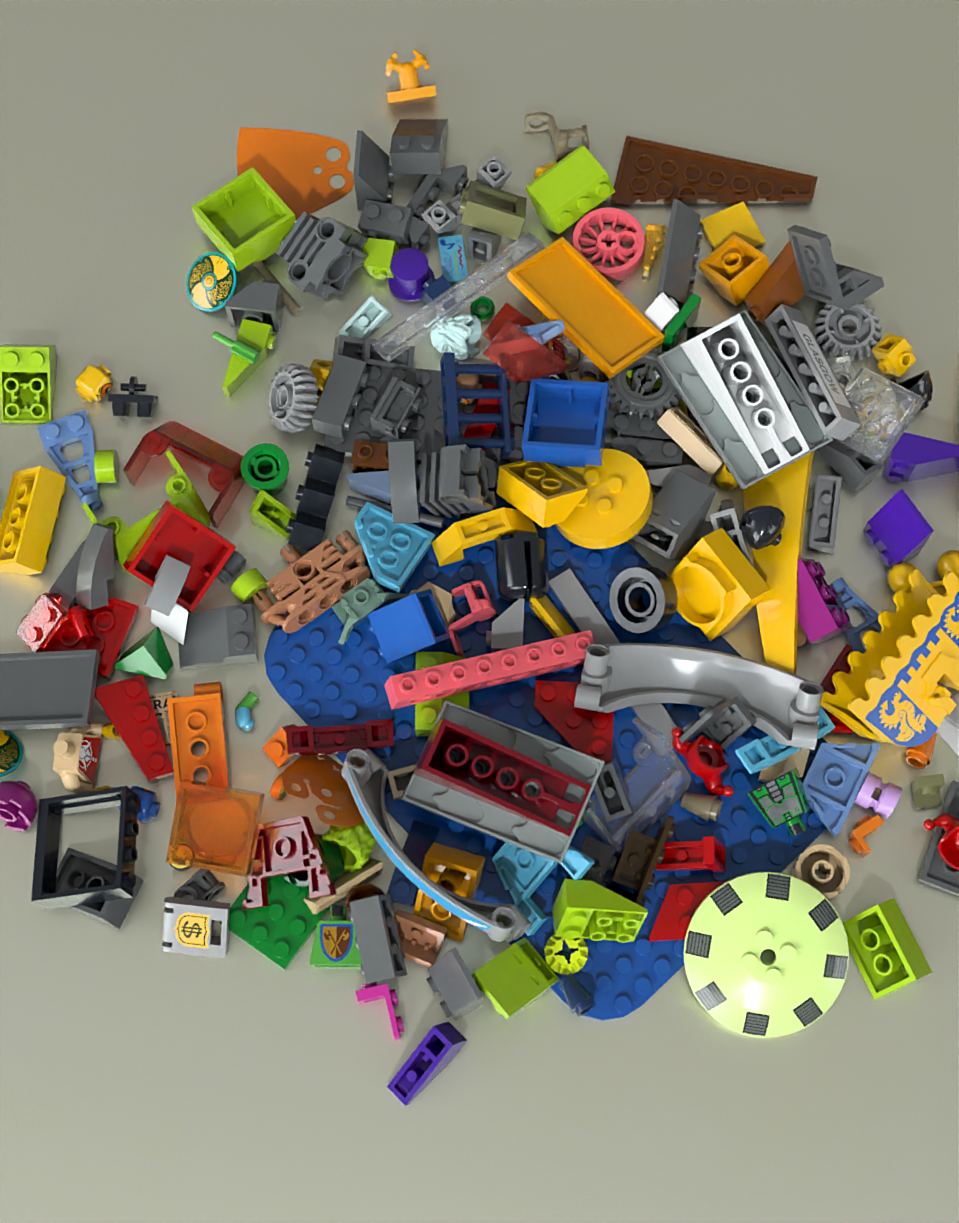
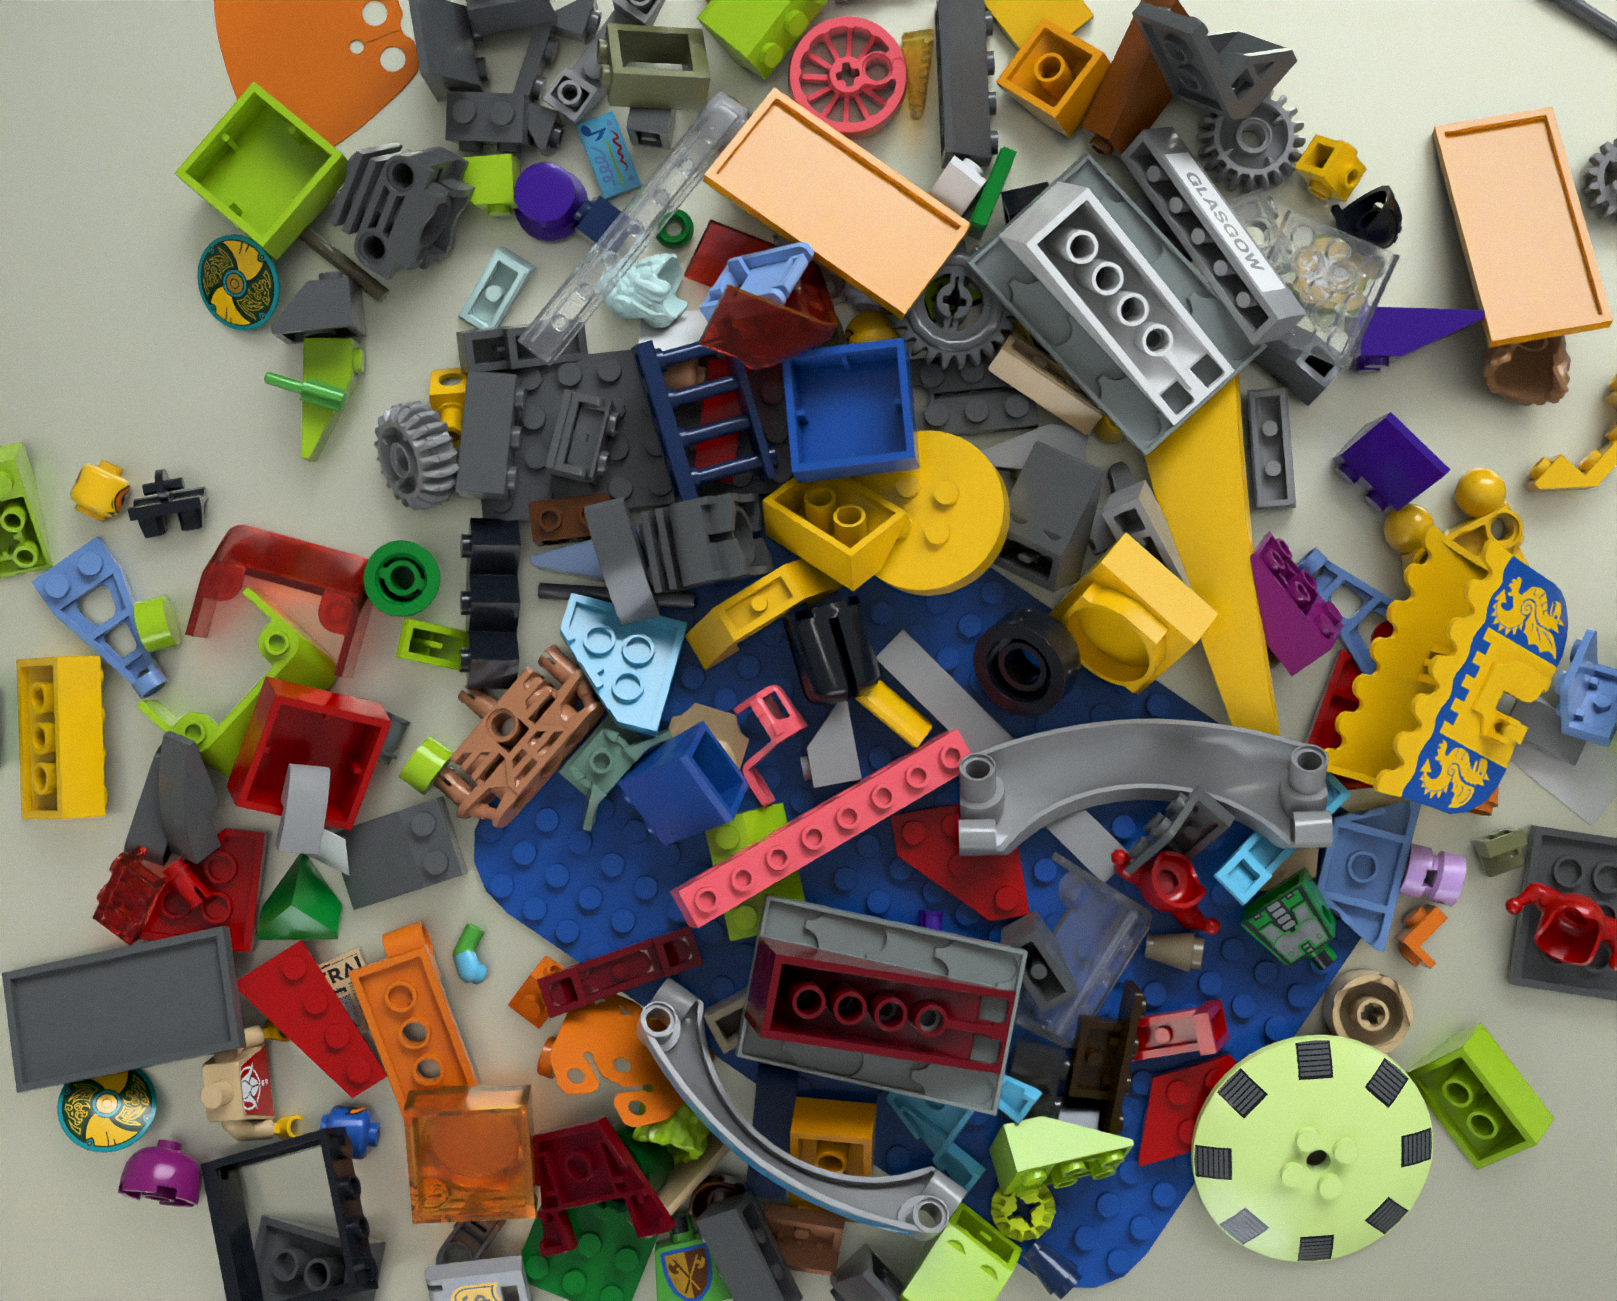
camera: 15 degrees left, 15 degrees up
black helmet [739,506,785,550] -> none

